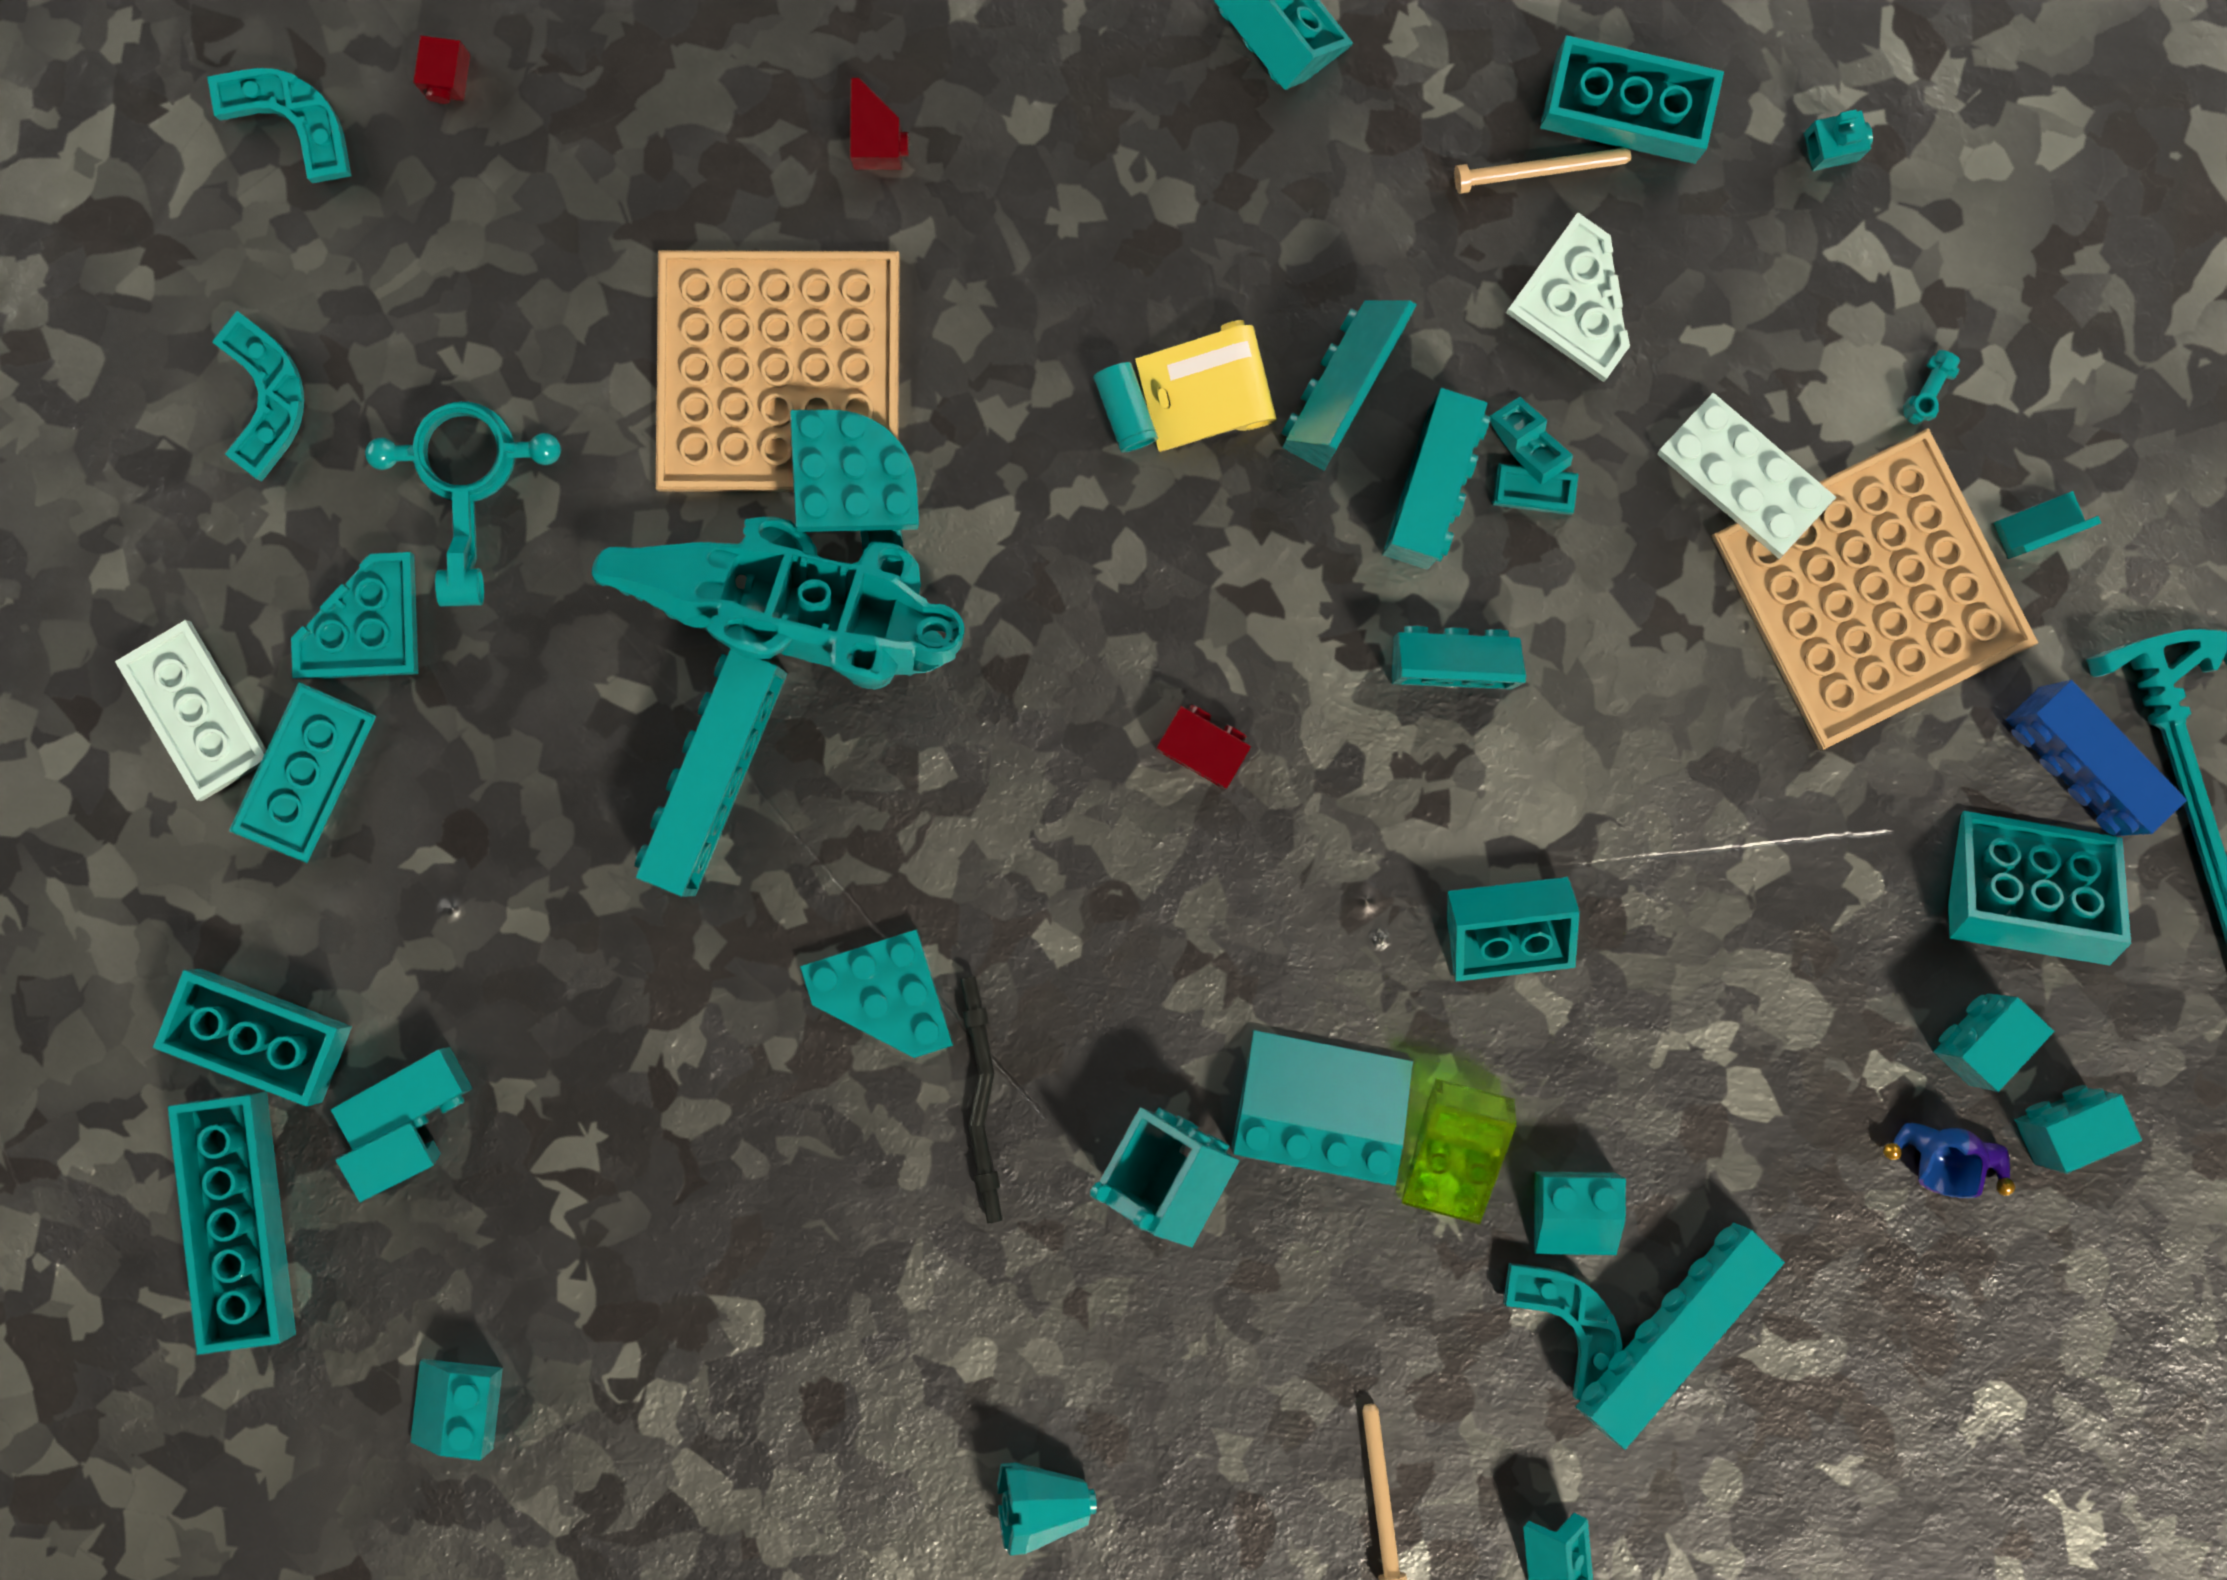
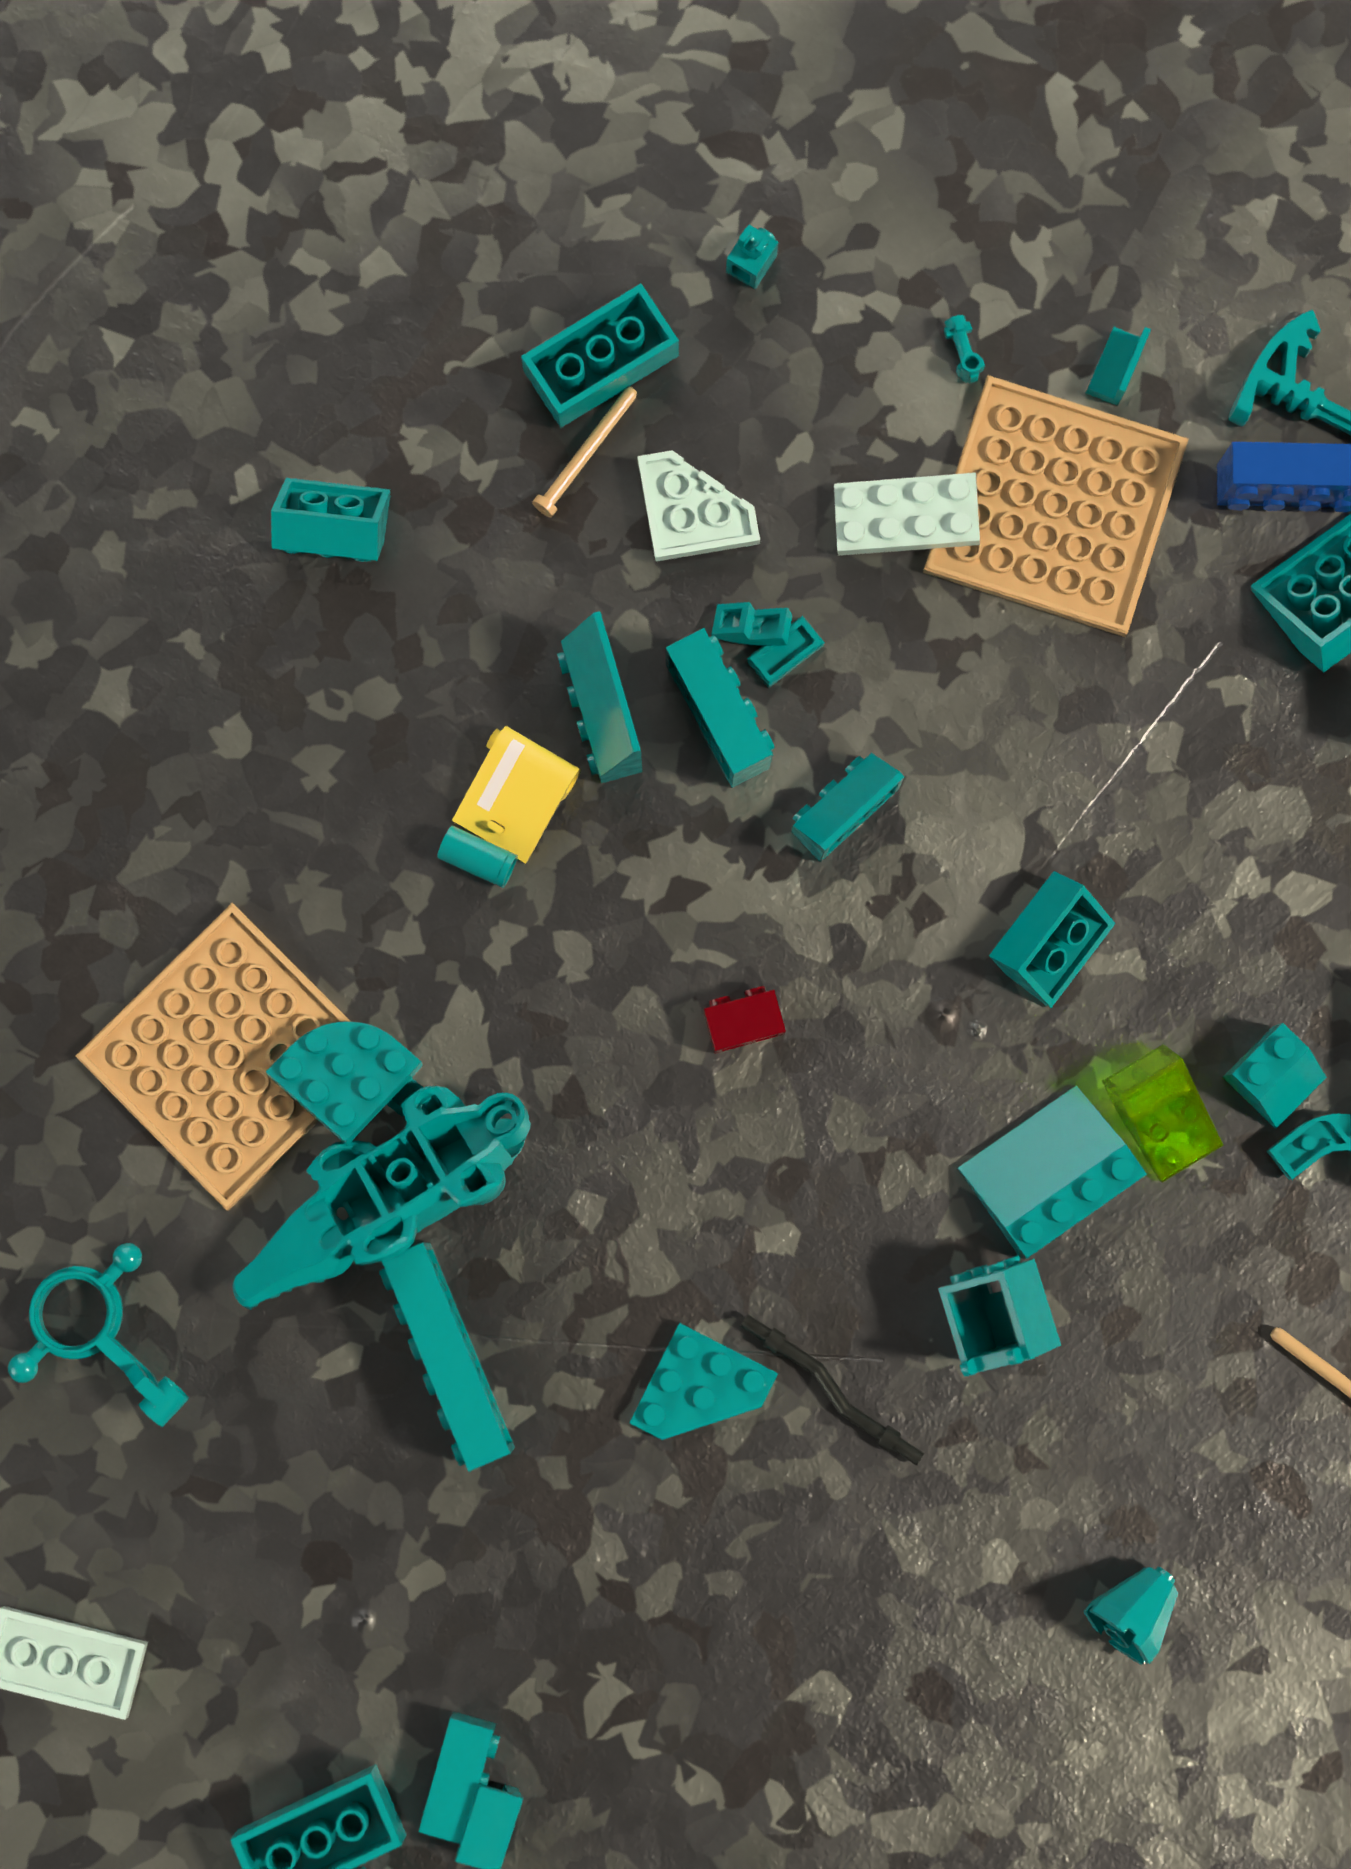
camera: 40 degrees left, 5 degrees down
teal tile [229,682,376,863] -> none
teal plate [291,552,419,680] -> none
dark red slope [850,78,909,170] -> none

